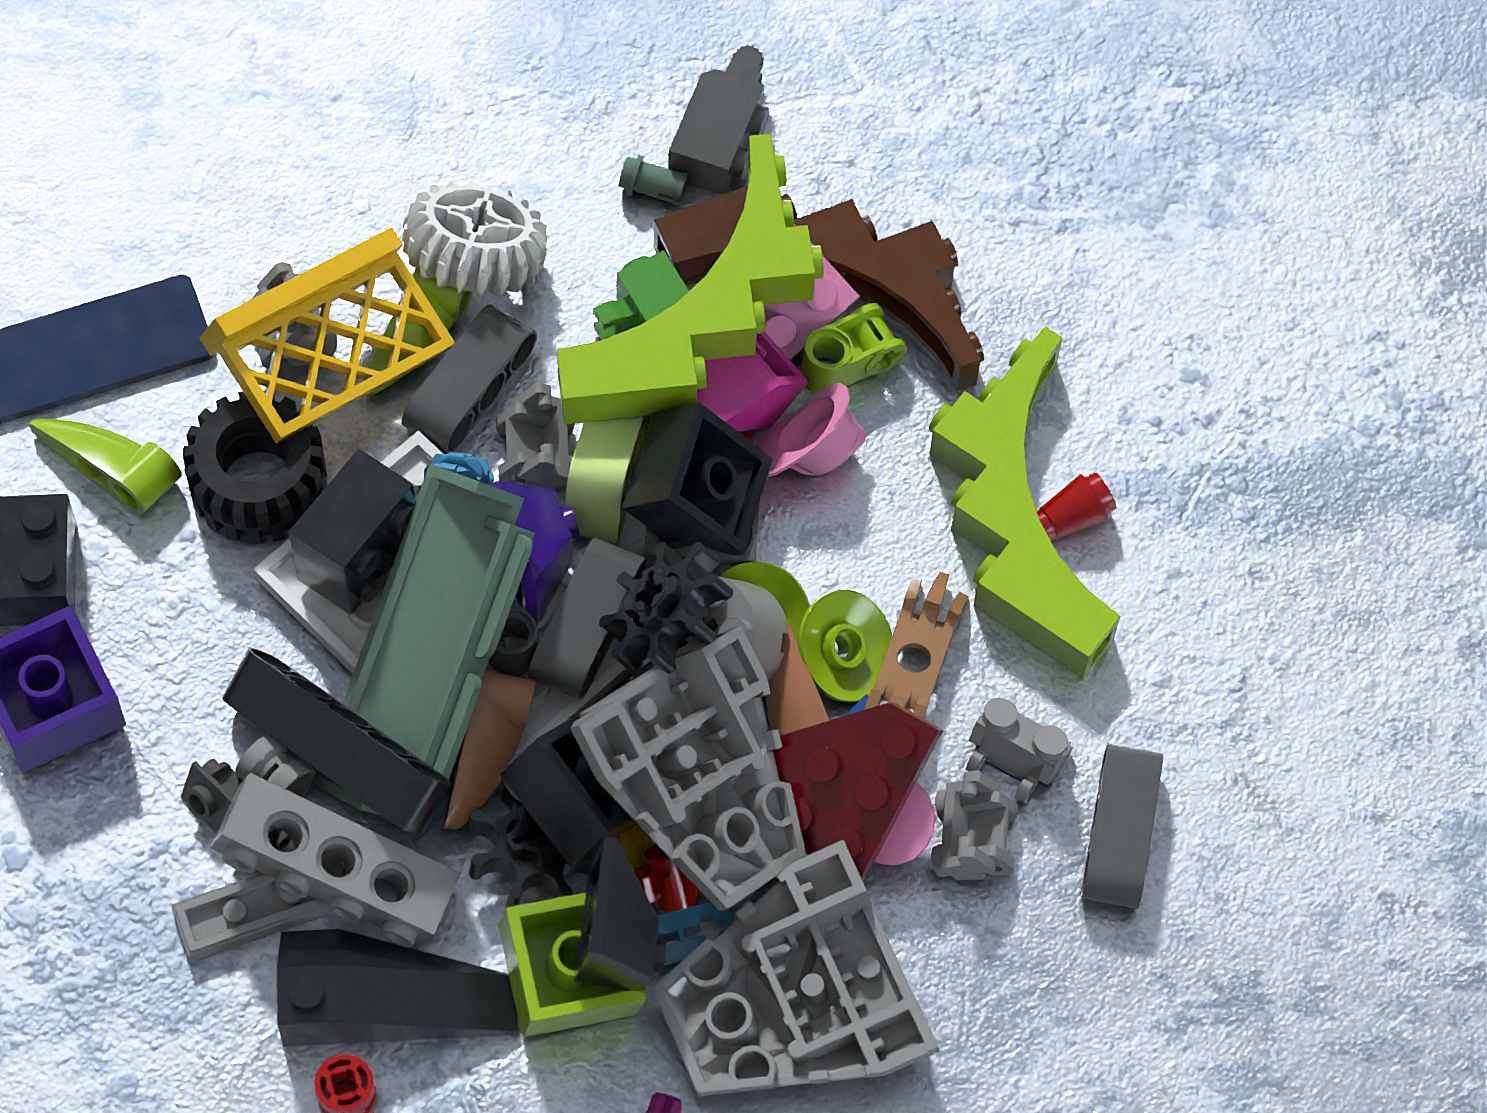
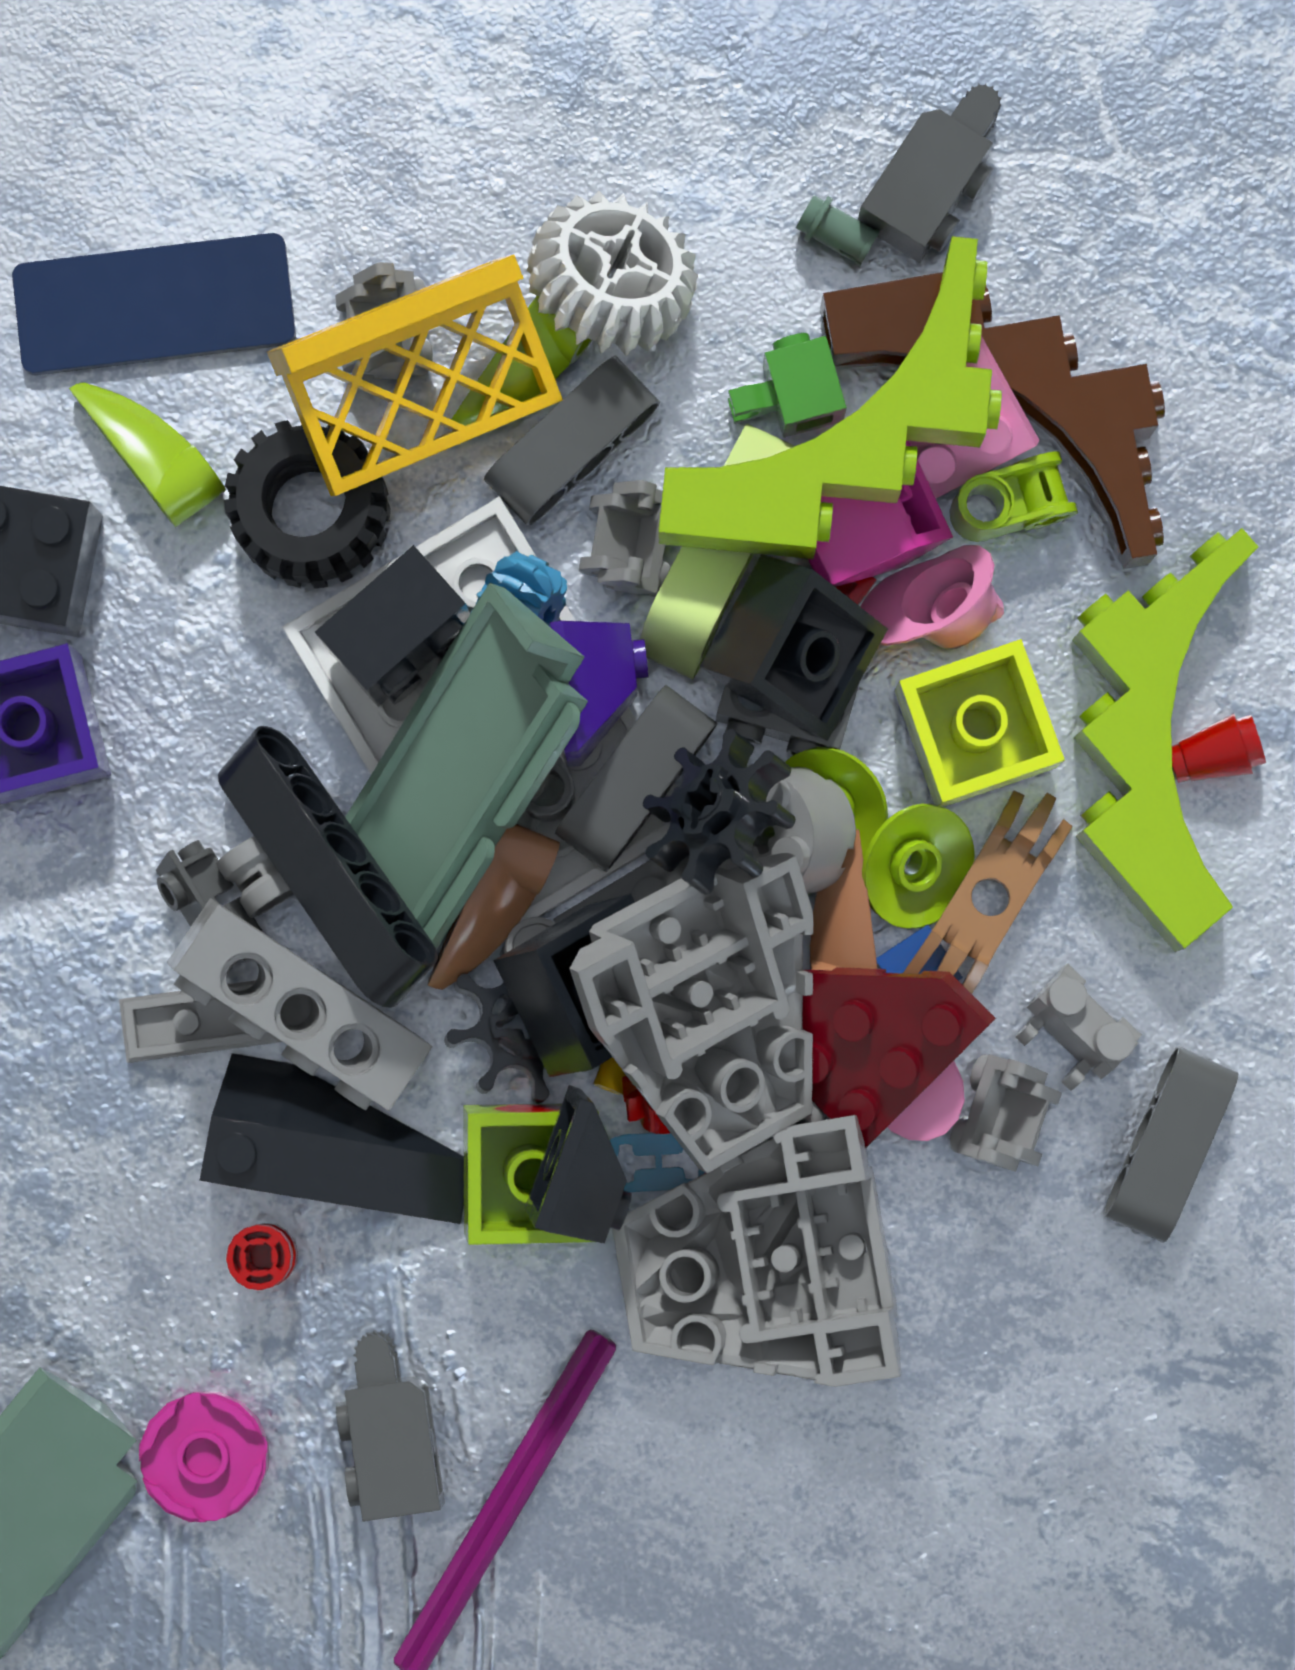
camera: 20 degrees right, 20 degrees up
none -> neon yellow brick [894,639,1065,807]

